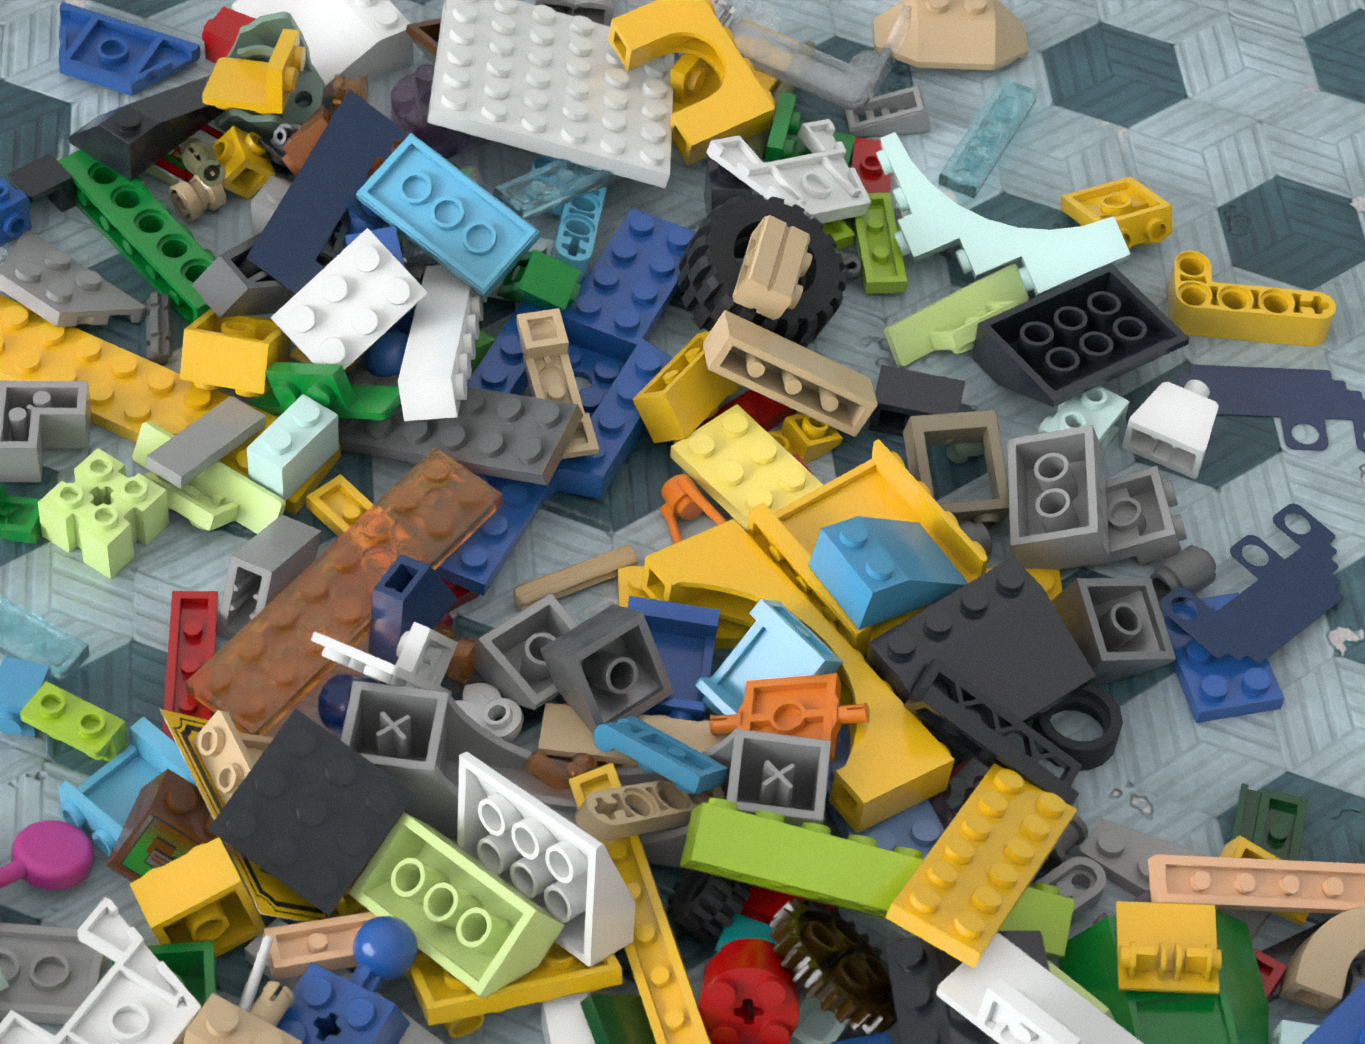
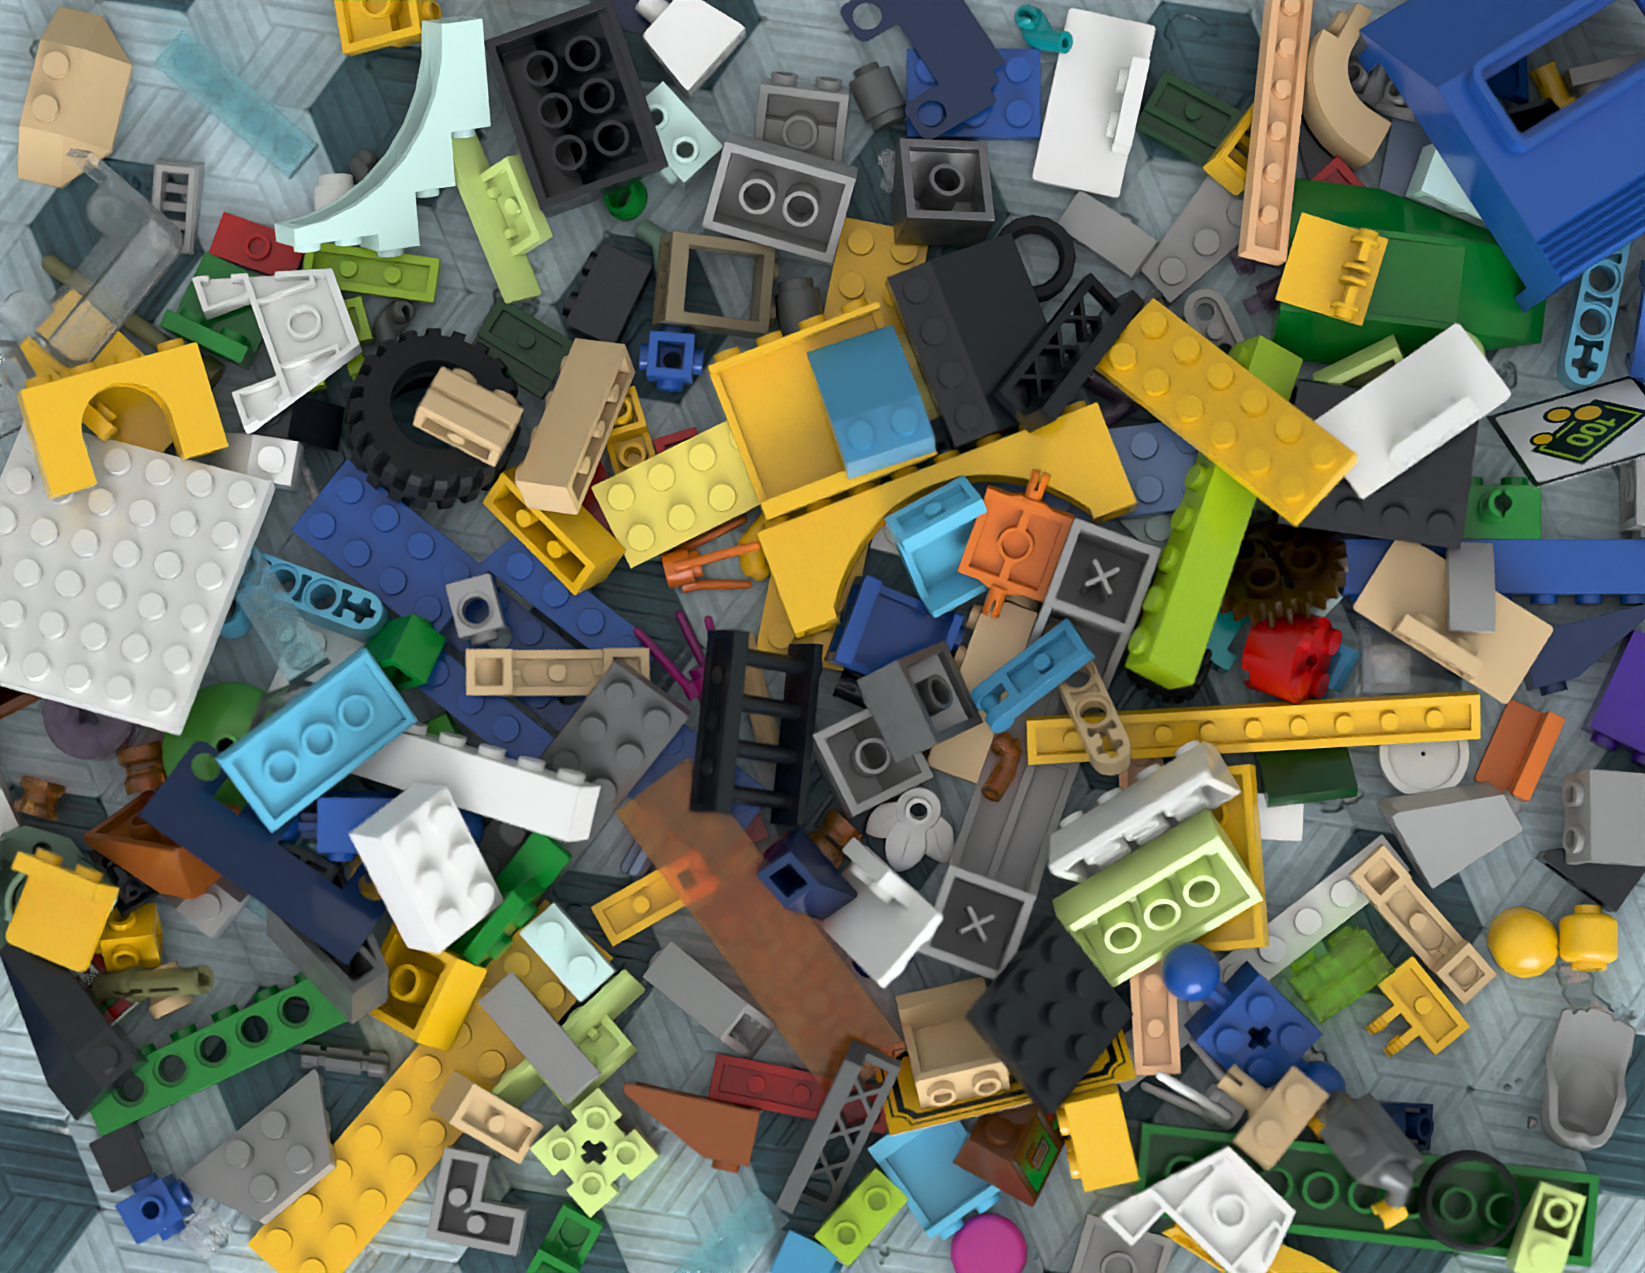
camera: 70 degrees left, 35 degrees up
none -> white slope [210,433,305,492]
none -> tan panel [430,1070,544,1164]
none -> light grey brick [445,573,507,646]
none -> dark green plate [471,297,573,400]
none -> green plate [604,180,648,221]
none -> dark orange slope [623,1080,762,1173]
none -> magenta plant [633,611,716,704]
none -> blue brick [639,326,704,392]
none -> black fence [689,629,823,826]
none -> dark grey fence [775,1039,903,1214]
none -> teal arm [1014,4,1073,54]
none -> white bracket [1032,8,1155,199]
none -> light grey slope [1057,190,1159,280]

